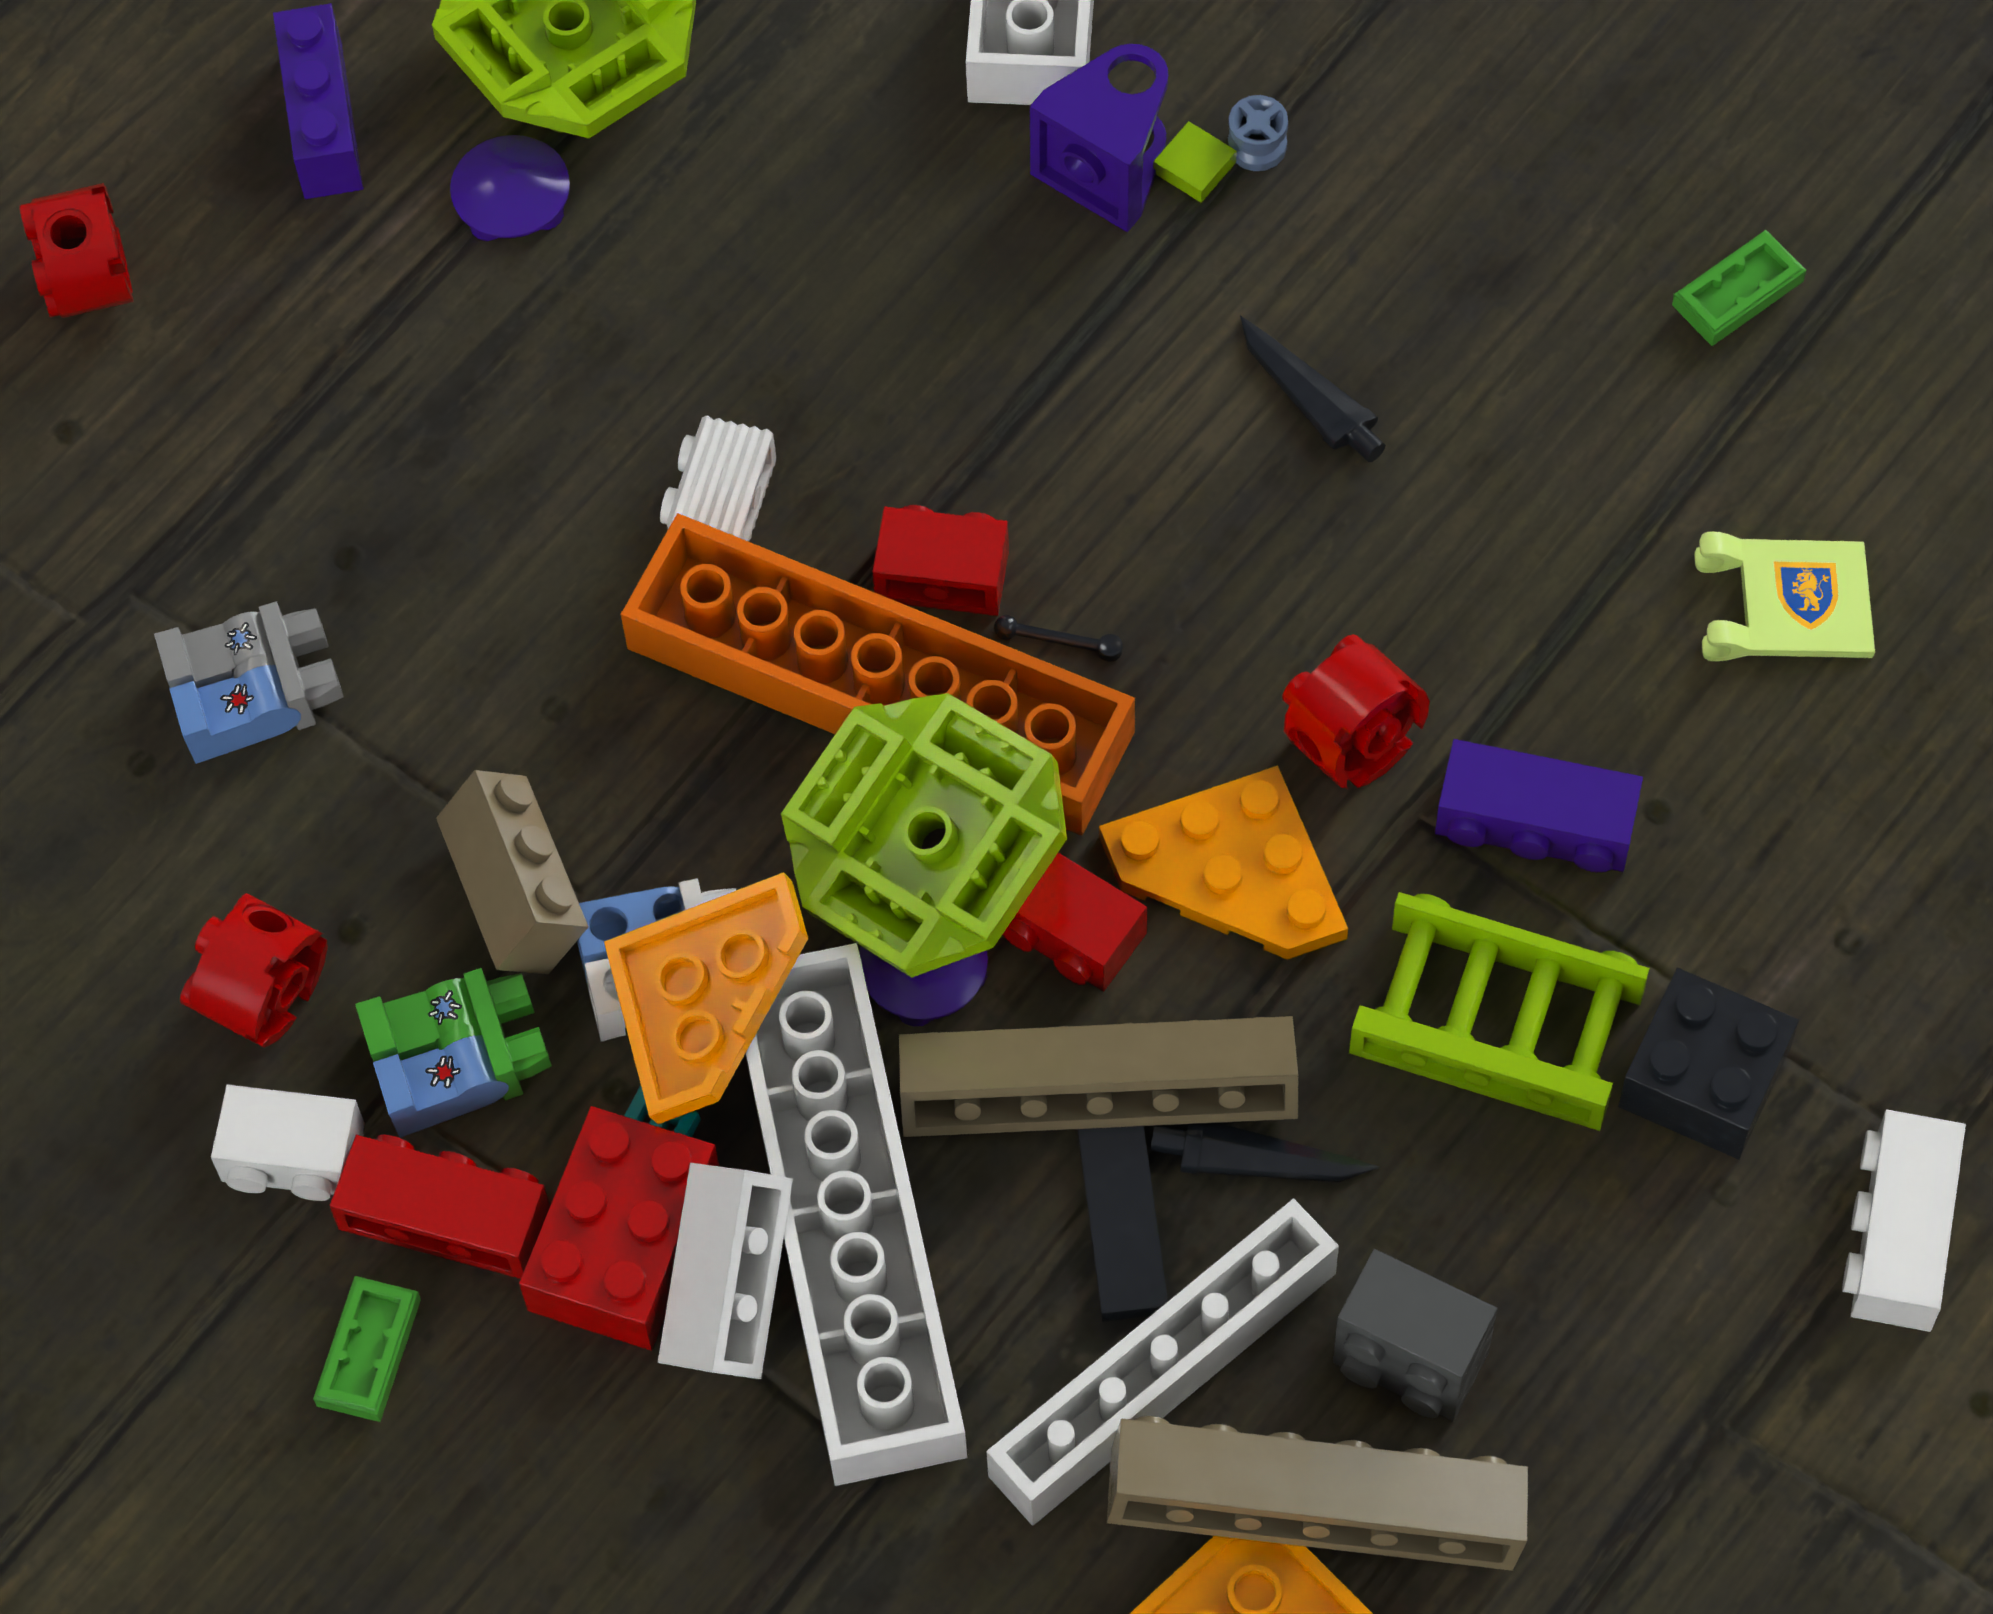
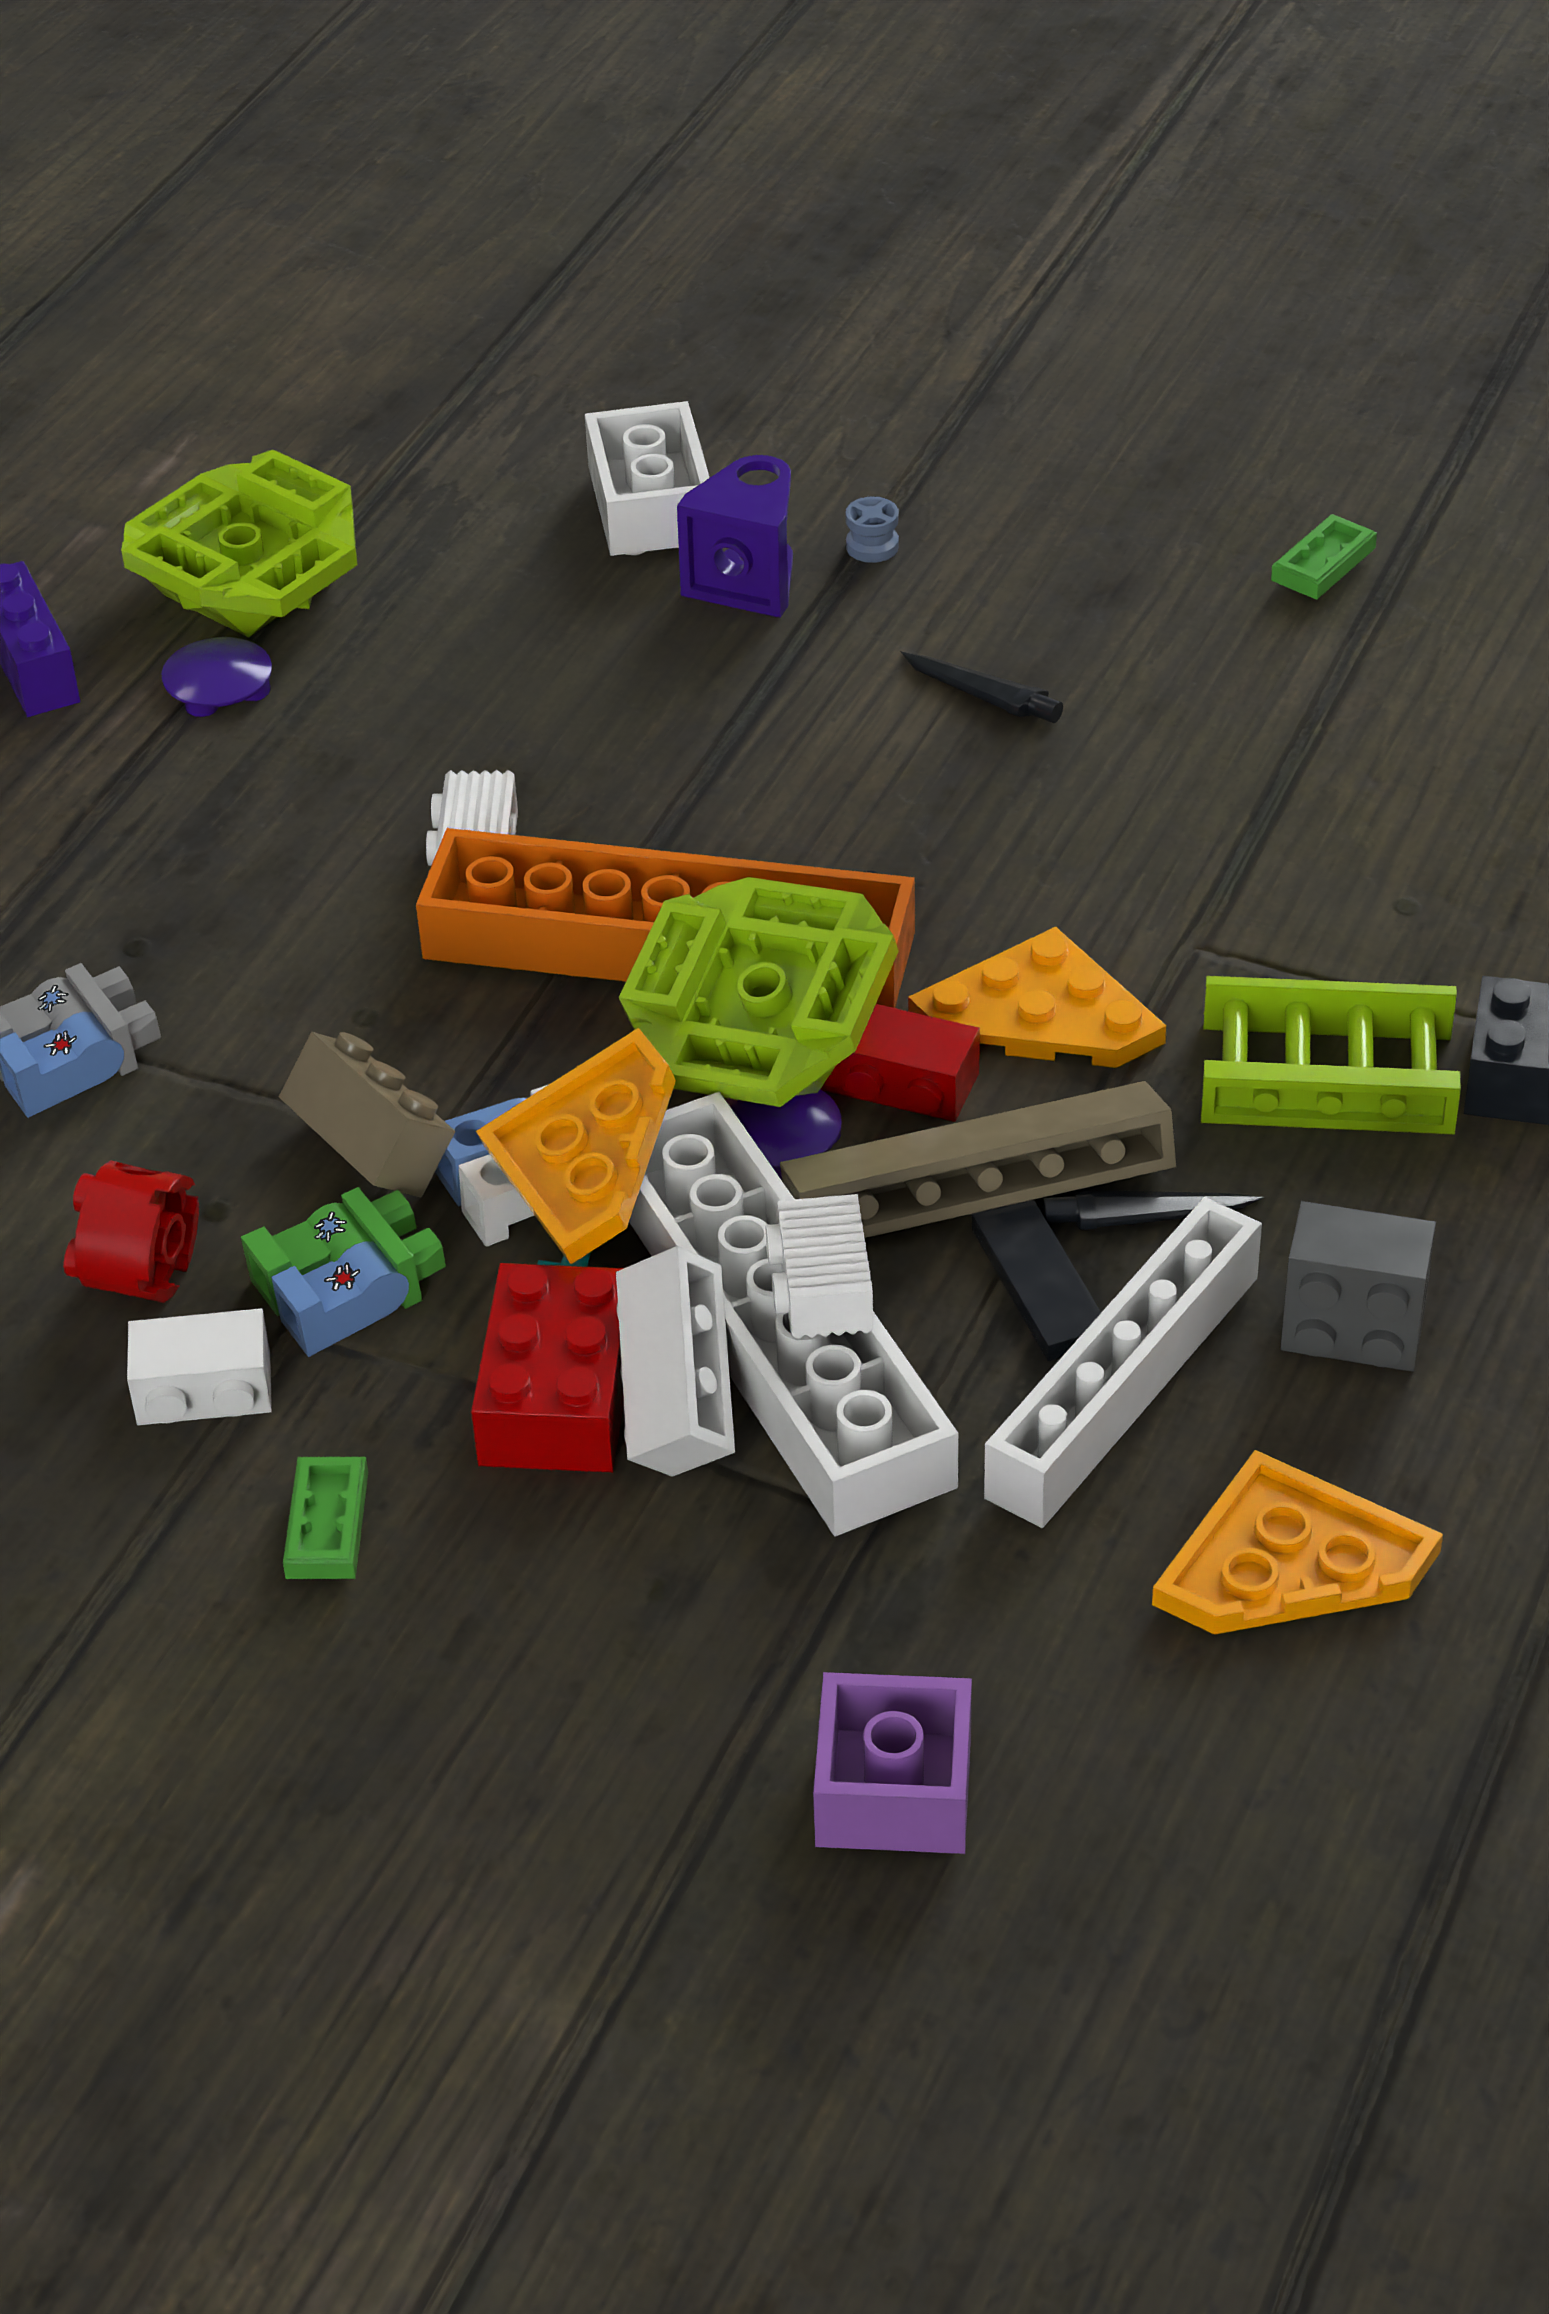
camera: 15 degrees left, 20 degrees down
red brick [330,1134,550,1279] -> none
red brick [873,505,1009,616] -> none
dark tan brick [1107,1416,1528,1571] -> none
lime tile [1153,121,1237,203] -> none
red brick [1282,634,1430,789] -> none
dark purple brick [1435,739,1643,872] -> none
yellowish green flag [1694,531,1875,661] -> none
none -> white brick [765,1194,873,1340]

